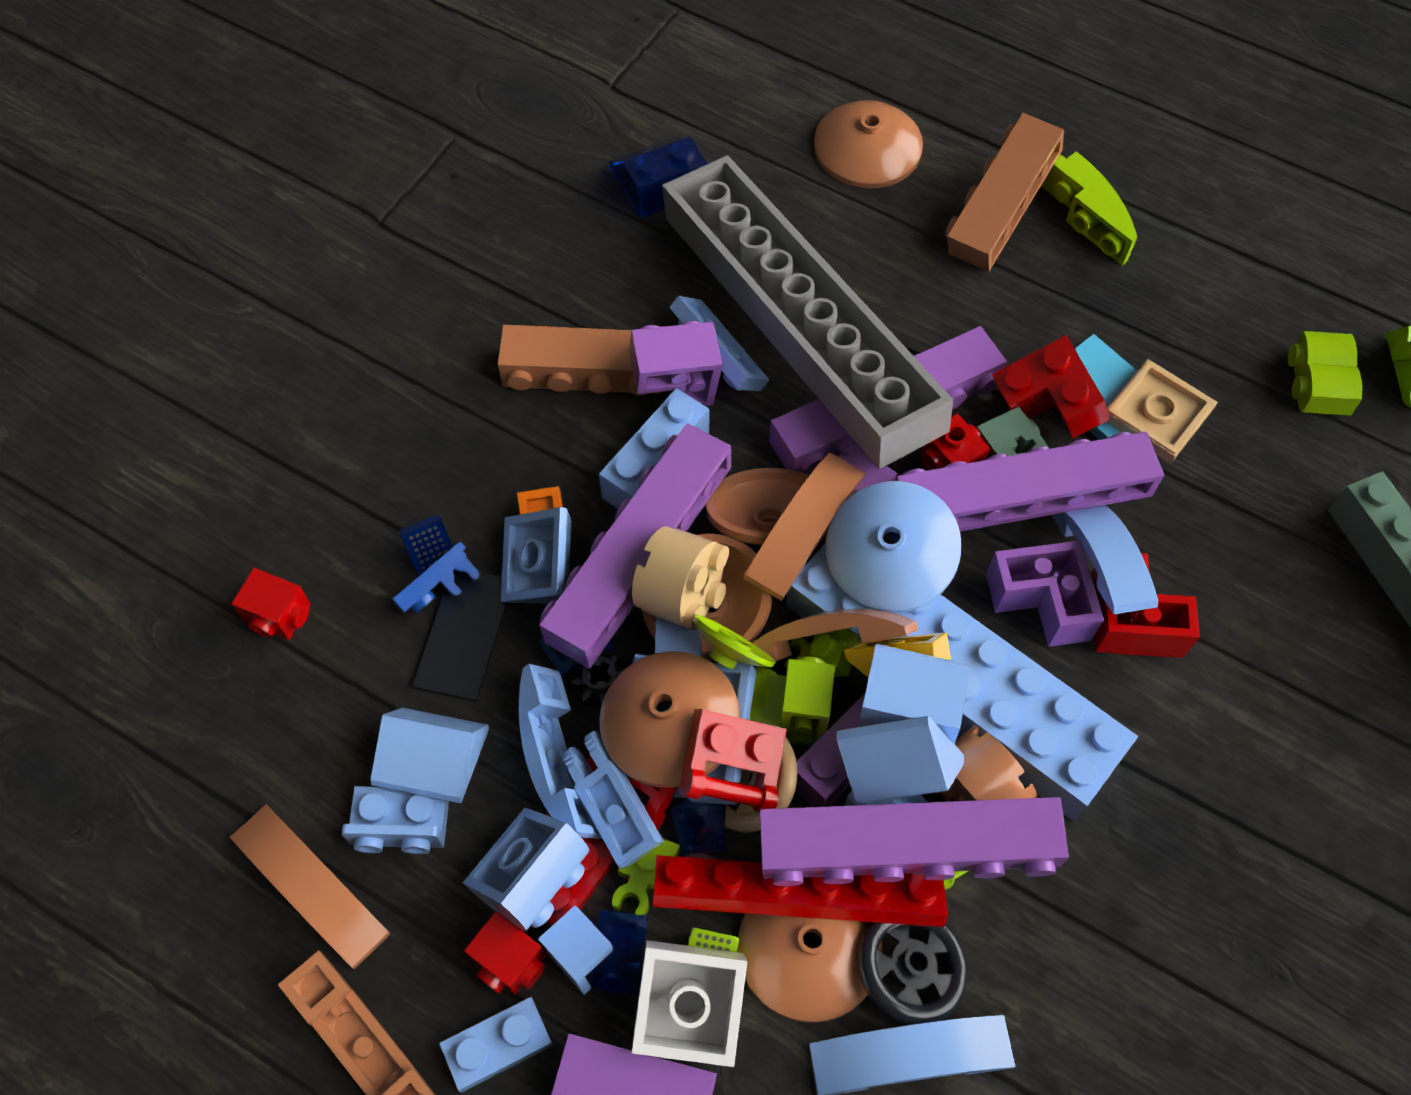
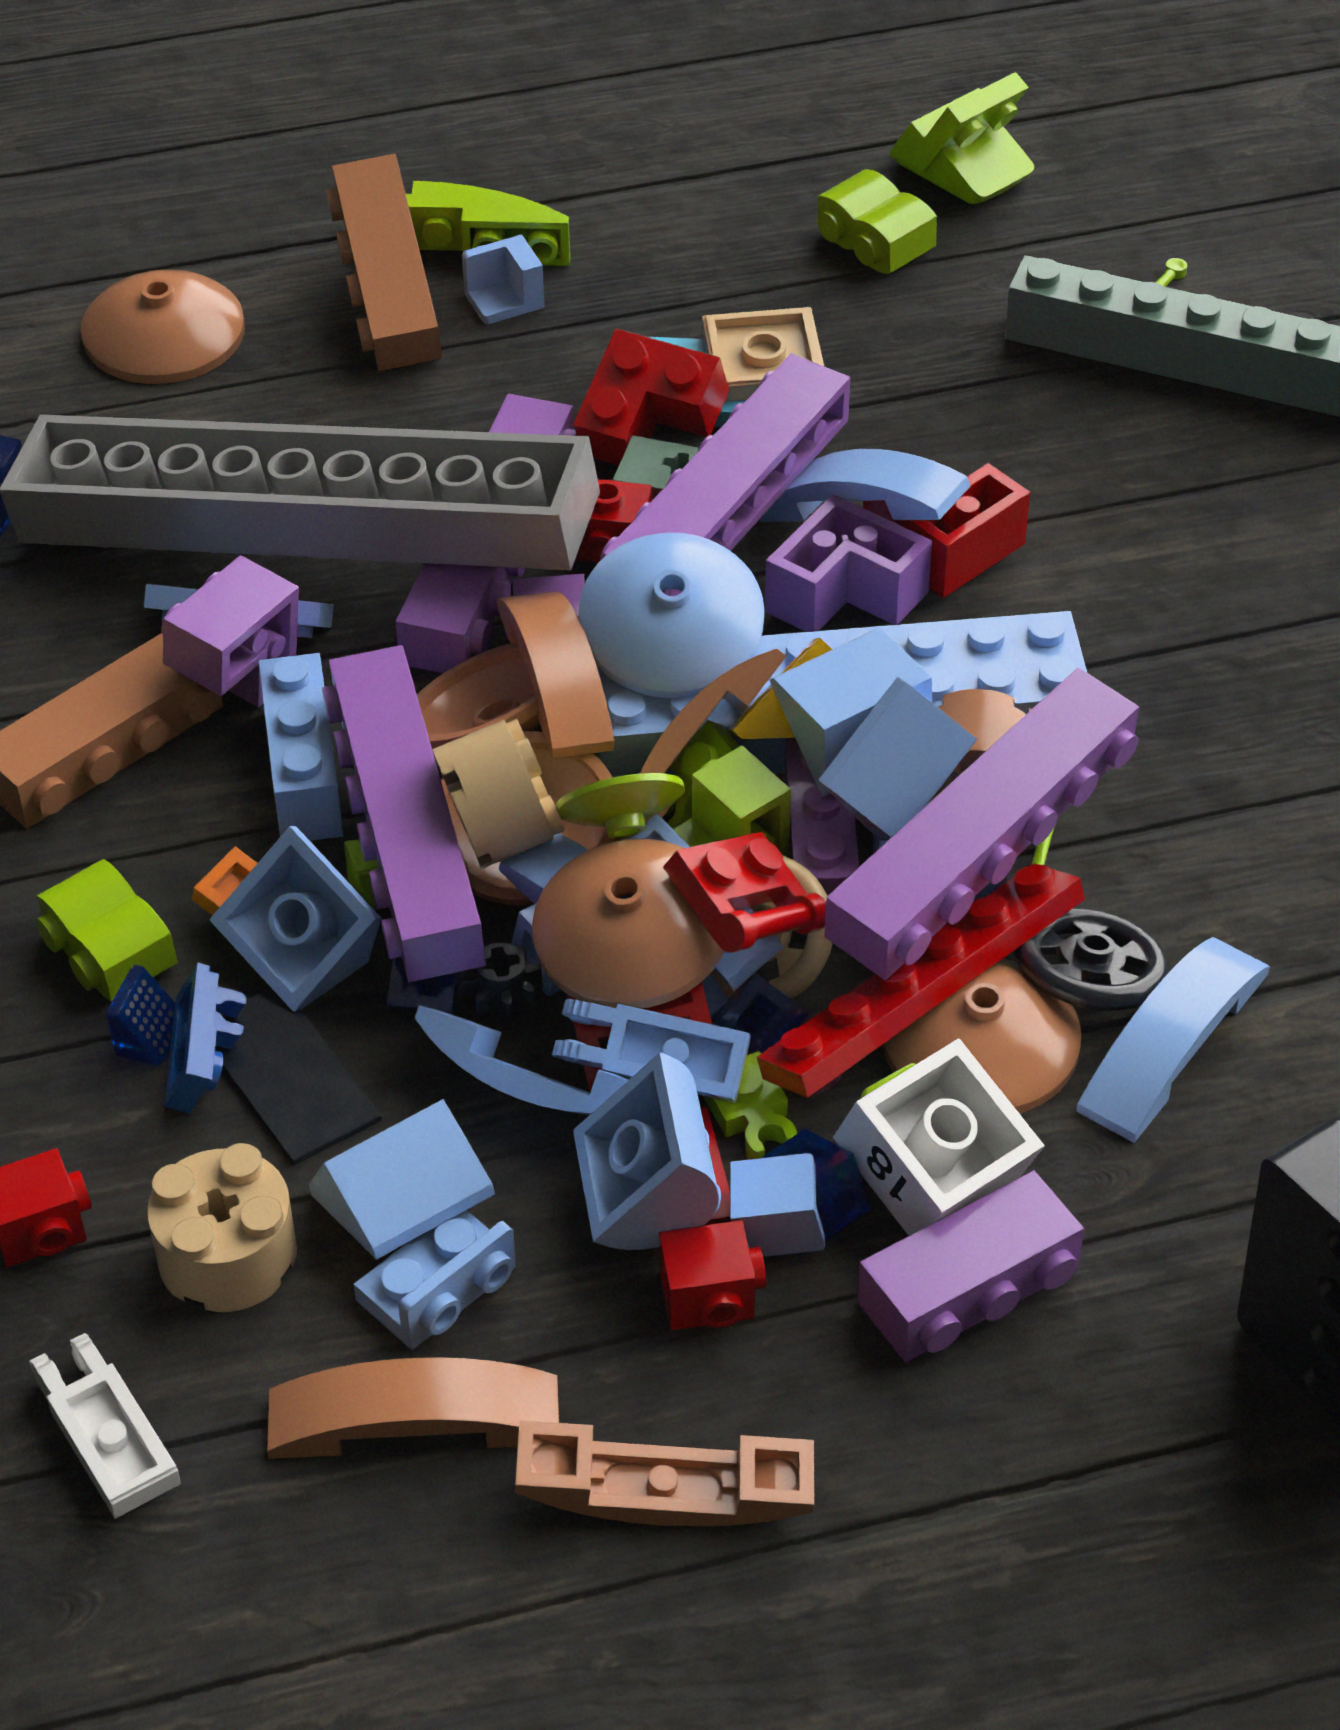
camera: 45 degrees left, 15 degrees down
light blue plate [440,997,553,1093] -> none
none -> white hinge [29,1333,181,1519]
none -> lime brick [35,859,178,1001]
none -> tan brick [147,1143,297,1312]
none -> light blue panel [462,235,544,324]

